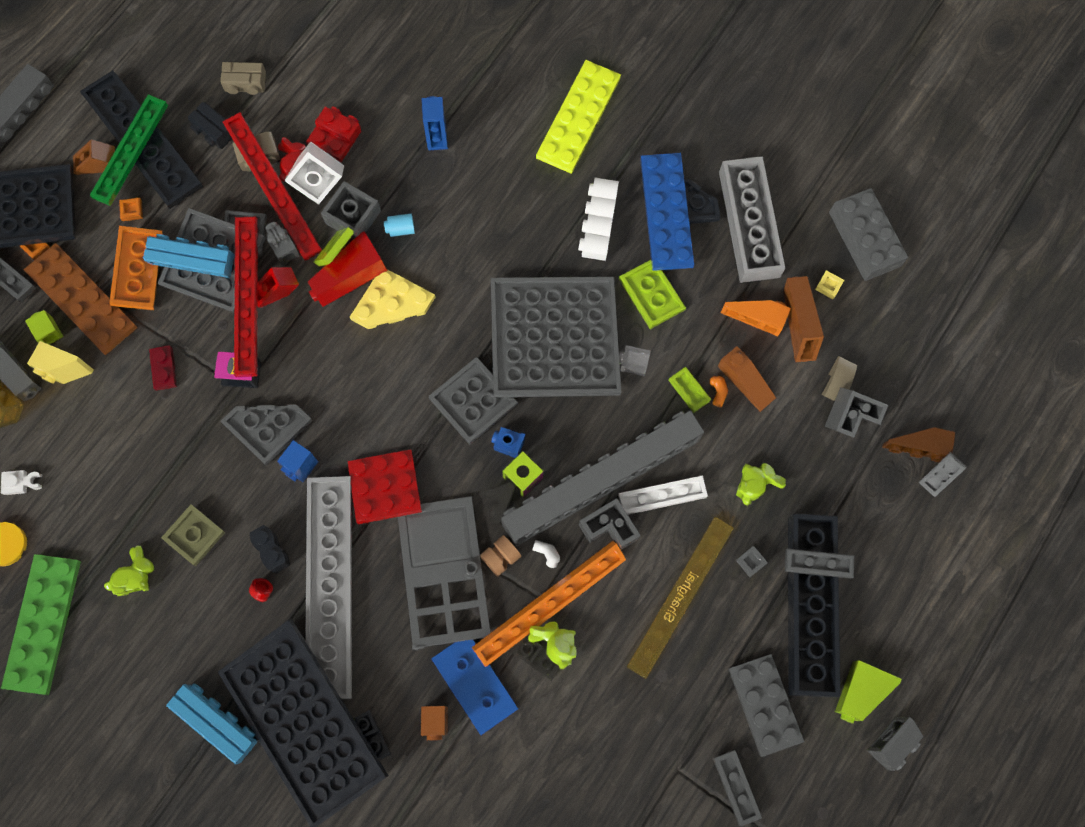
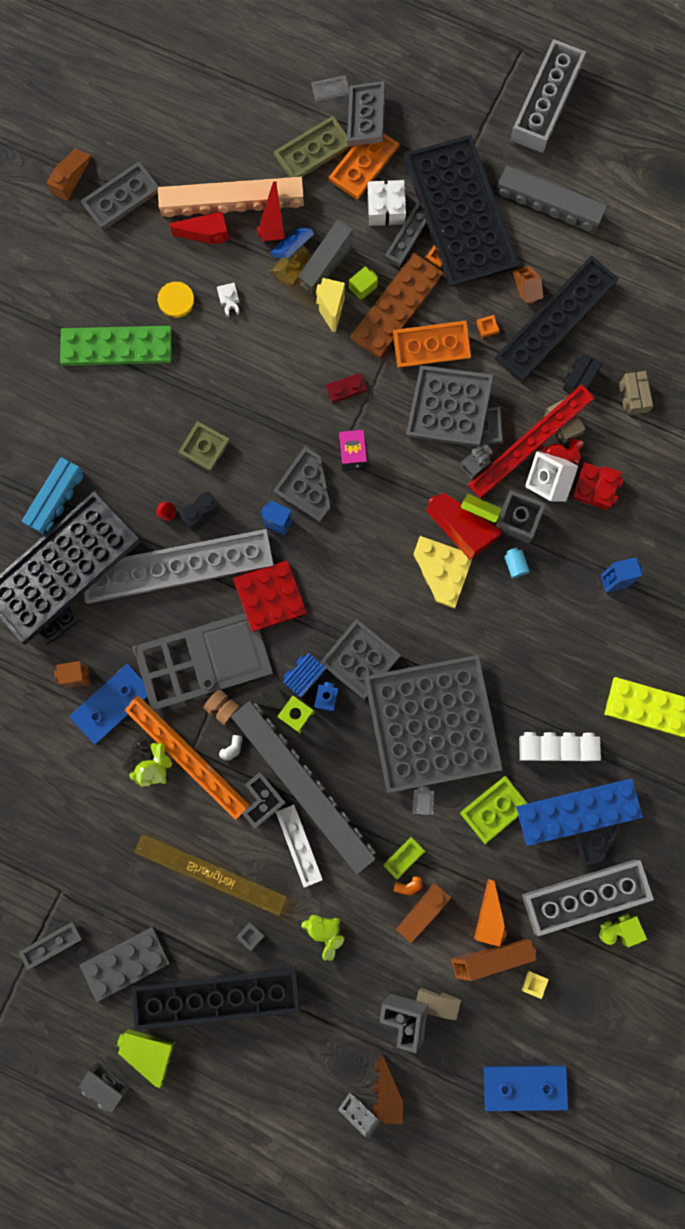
camera: 85 degrees right, 5 degrees up
green plate [90,95,168,206] -> none
lime animal [104,545,154,596] -> none
dark azure brick [143,234,235,278] -> none
red tile [234,216,258,377] -> none
red slope [257,267,299,308] -> none
dark grey tile [785,549,854,579] -> none
dark grey brick [829,188,908,281] -> none
none -> blue brick [283,653,326,699]
none -> blue plate [483,1065,568,1111]
none -> lime brick [599,913,647,947]

